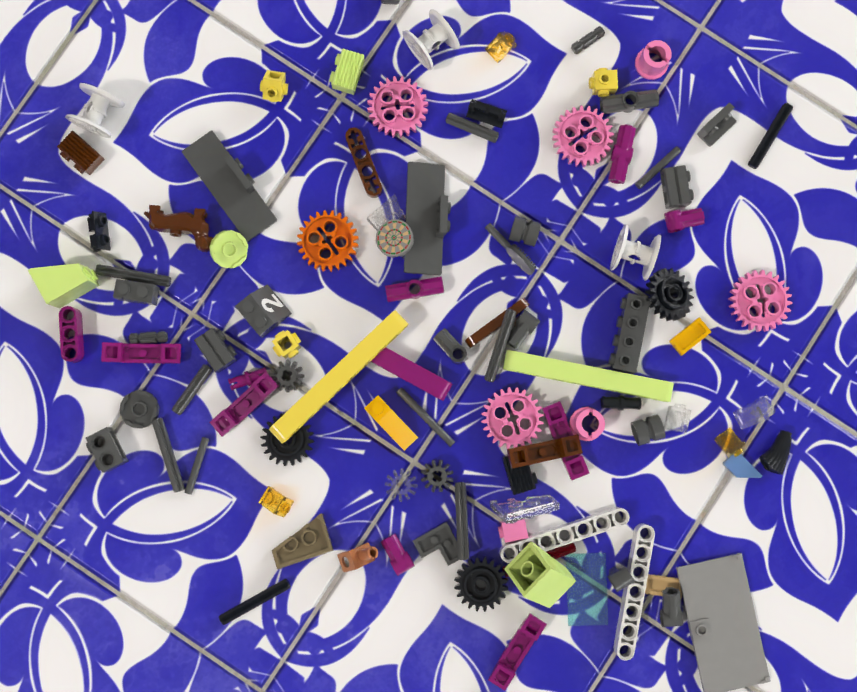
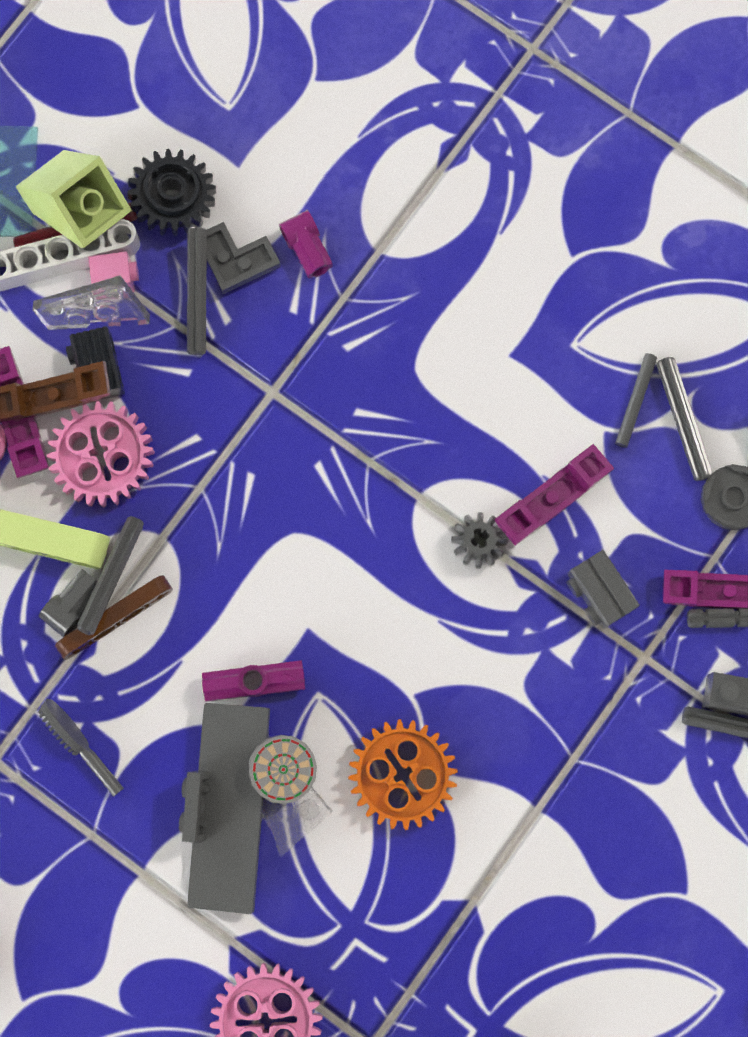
camera: 170 degrees left, 5 degrees down
reddish brown animal [144,205,214,252] -> none
dark grey axle [172,364,212,415] -> none
dark grey bracket [182,130,277,242] -> none
yellowish green tile [210,230,248,268] -> none
black axle [219,579,291,625] -> none
magenta pin [228,367,267,391] -> none
dark grey slope [235,284,292,338] -> none
clear yellow bracket [258,486,294,517] -> none
black gear [260,413,315,466] -> none
light yellow beam [269,310,409,444] -> none
light yellow brick [272,330,301,359] -> none
dark tan wing [272,513,334,570] -> none
nougat bracket [337,543,378,572] -> none
reddish brown beam [345,127,382,198] -> none
yellow slope [364,395,418,451] -> none
magenta beam [371,347,453,401] -> none
clear gear [385,468,418,502] -> none
dark grey bar [396,387,455,447] -> none
dark grey gear [421,460,453,492] -> none
dark grey piece [433,328,467,364] -> none
dark grey axle [446,113,499,143] -> none
black hinge [466,99,507,128] -> none
magenta slope [488,613,547,691] -> none
dark grey wheel [509,216,541,247] -> none

